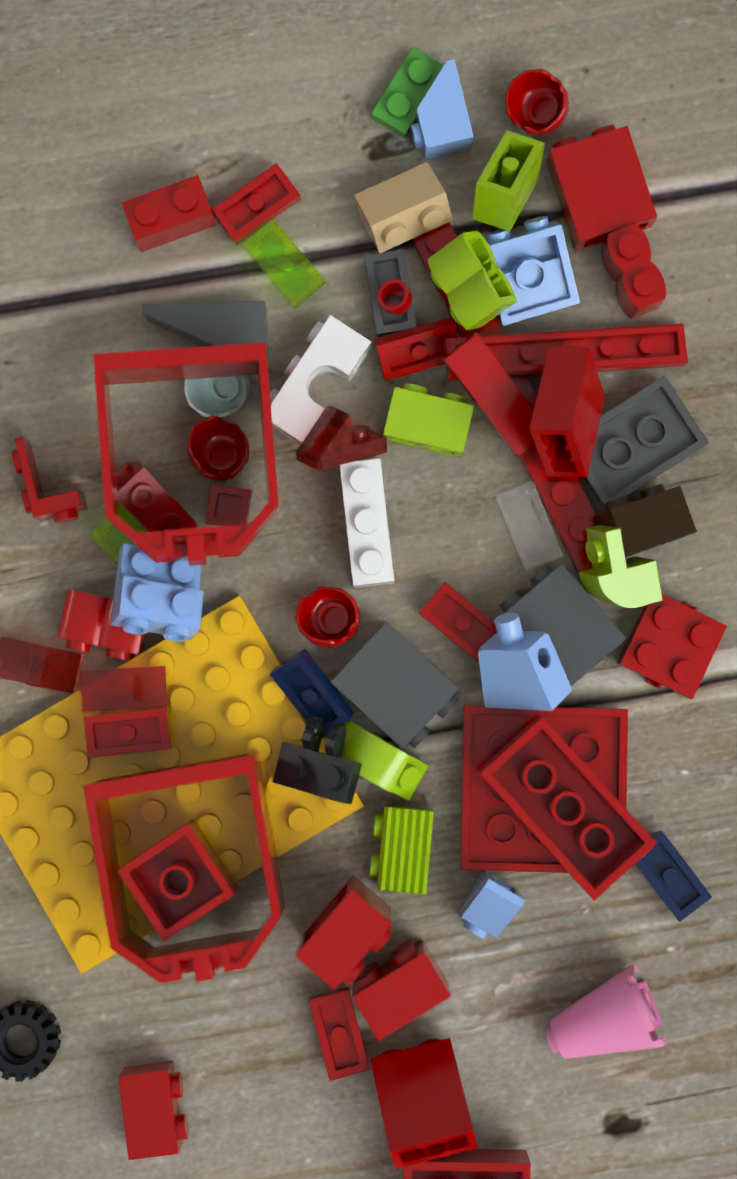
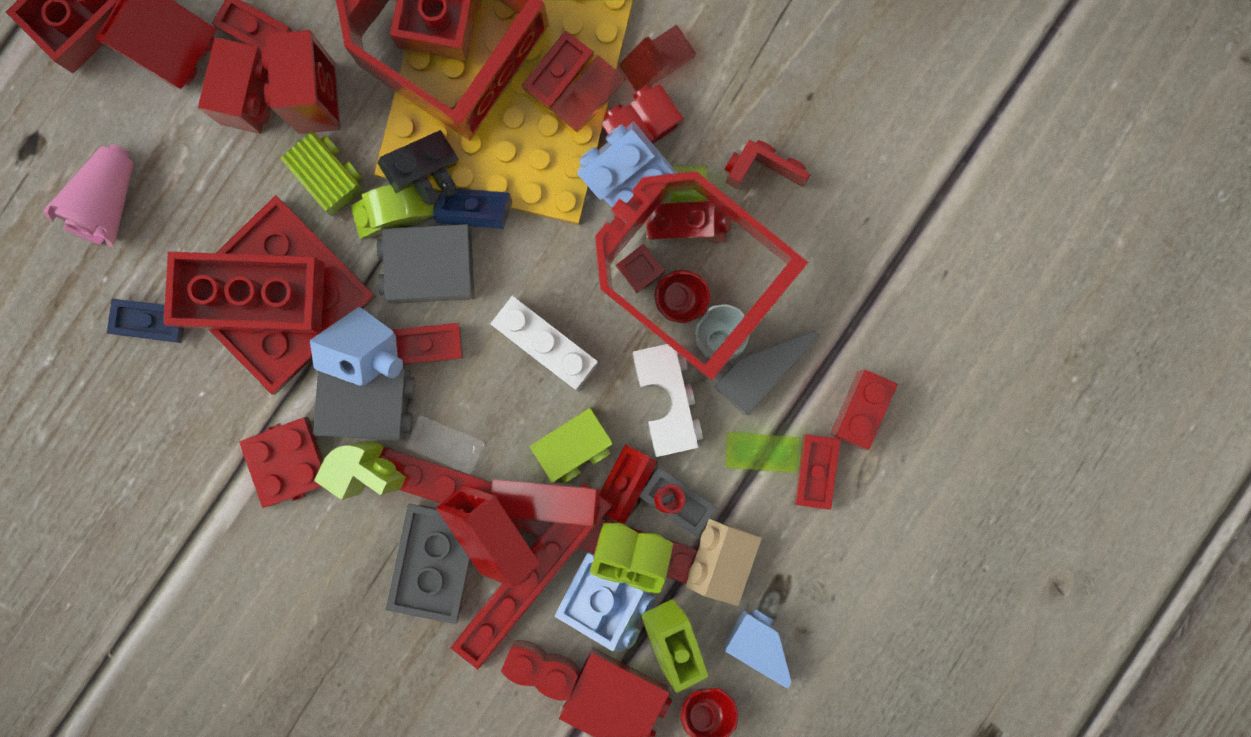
camera: 130 degrees right, 0 degrees up
red hair [295,586,361,648] -> none
clear red slope [296,405,387,471] -> none
bright green plate [371,47,444,139] -> none
light blue slope [459,871,525,939] -> none
dark brown brick [593,484,697,558] -> none

